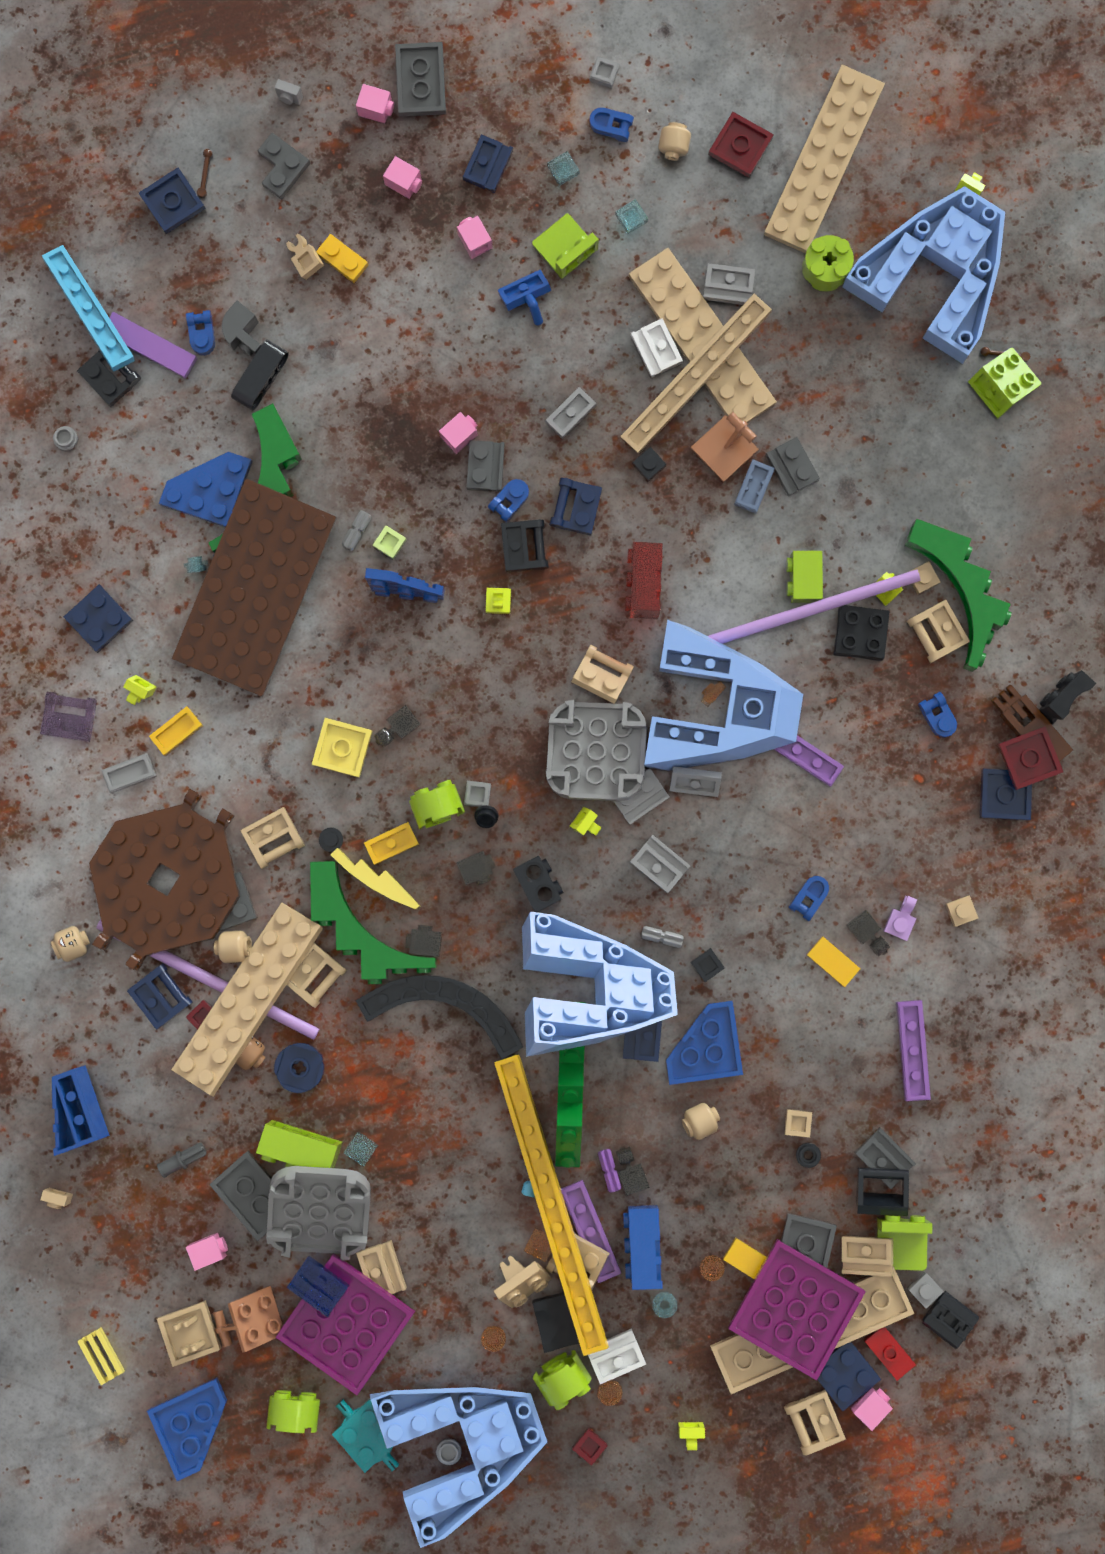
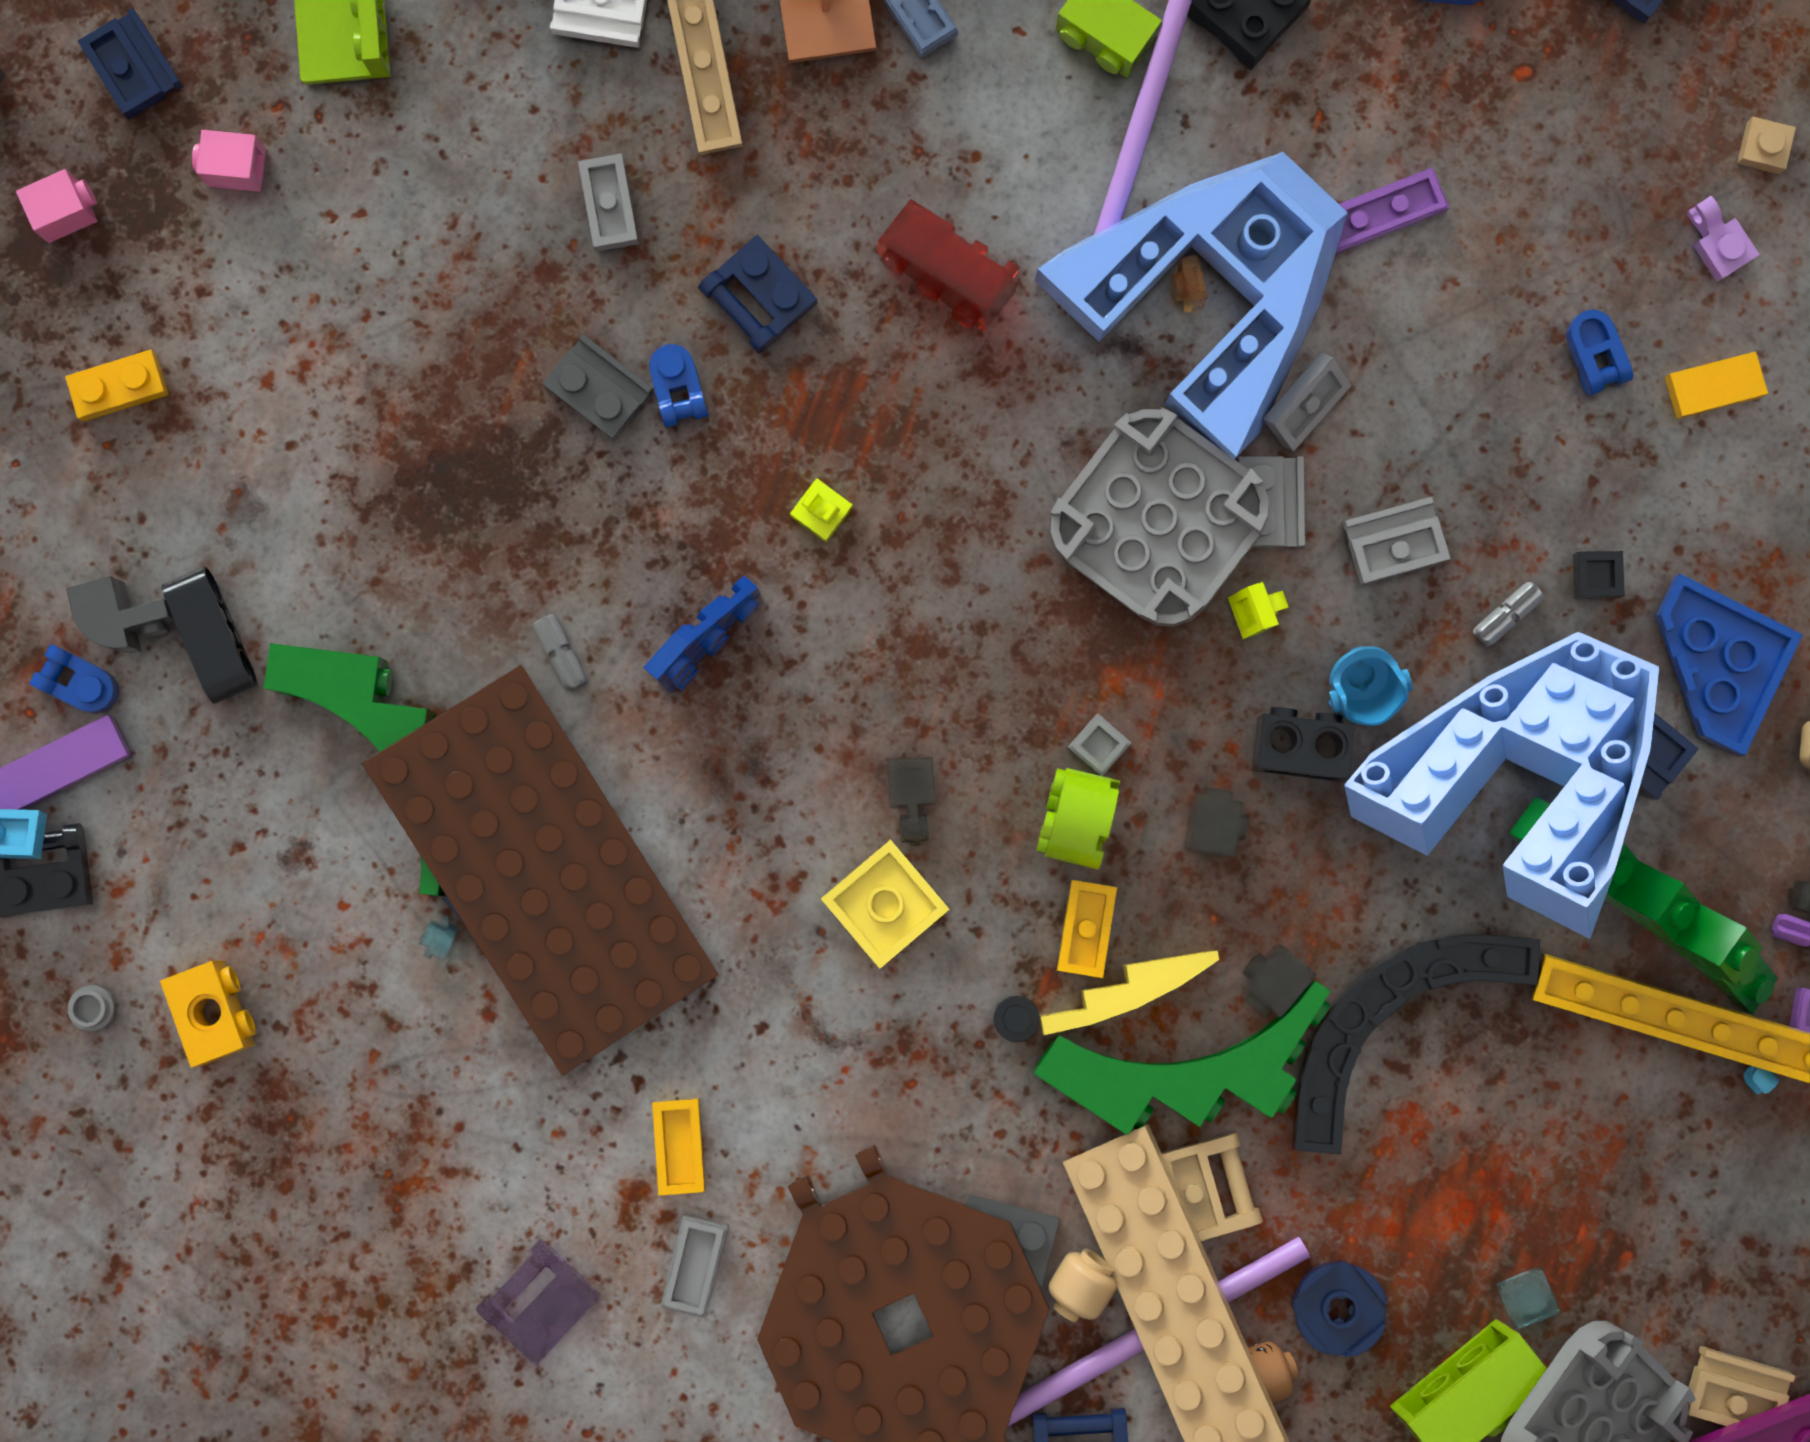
camera: 60 degrees left, 0 degrees up
dark blue plate [63,584,134,653] -> none
neon yellow tile [123,675,157,705] -> none
blue plate [159,452,252,527] -> none
dark red plate [186,1000,212,1030] -> none
tan plate [240,807,305,869] -> none
tan plate [286,234,324,280] -> none
yellowish green plate [373,526,407,560] -> none
bright pink brick [439,412,478,454] -> none
black plate [474,805,499,828] -> none
blue plate [498,270,551,325] -> none
black plate [501,519,549,572] -> none
tan plate [571,645,634,704] -> none
black plate [632,446,666,482] -> none
clear smoke plate [846,910,890,957] -> none
none -> yellow brick [160,960,256,1068]
none -> dark azure cap [1328,646,1413,726]

